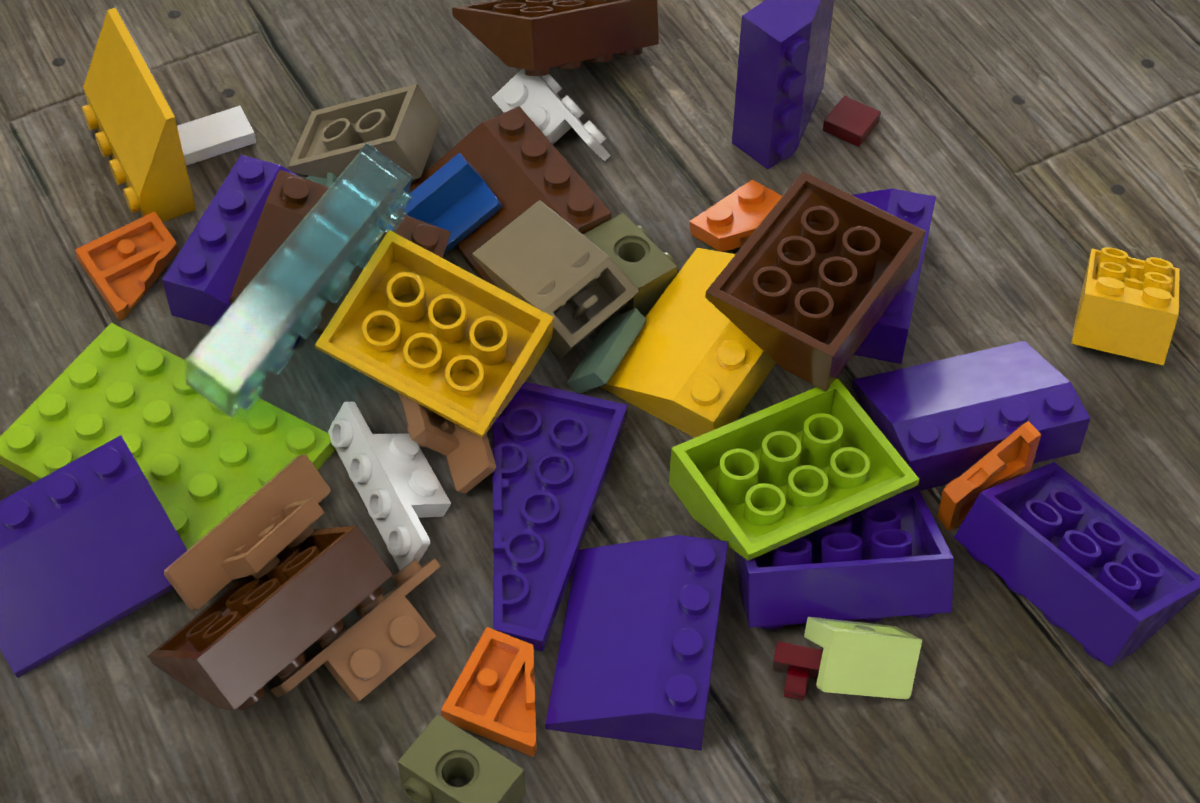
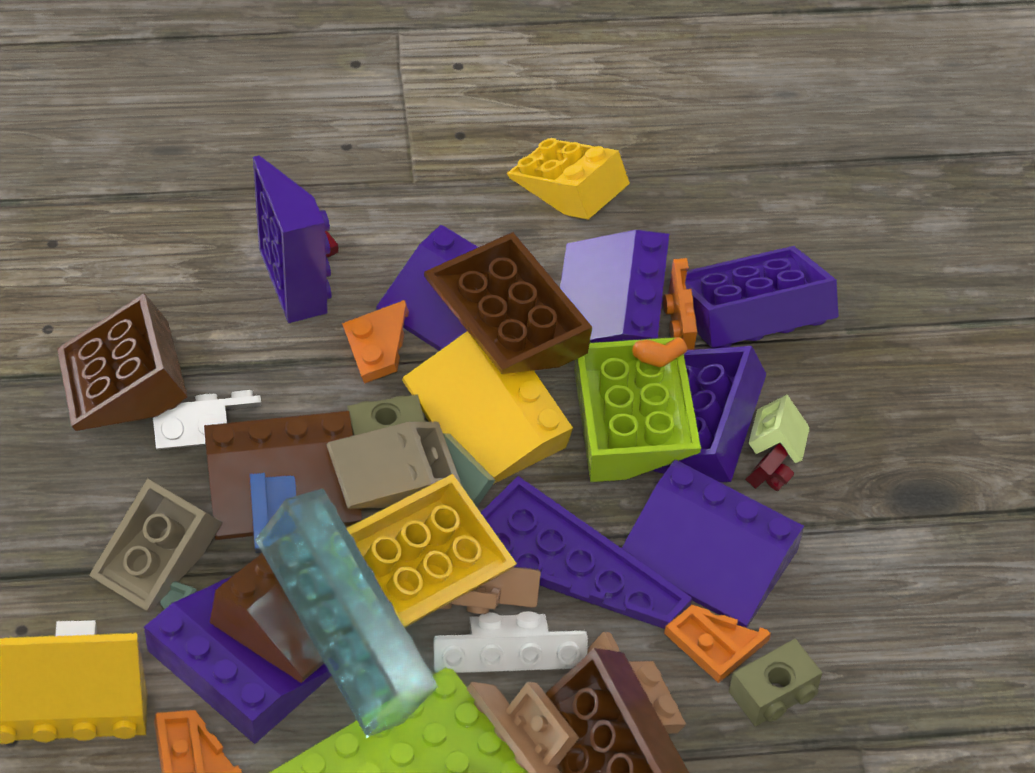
camera: 70 degrees left, 0 degrees up
none -> orange arm [632,337,687,367]

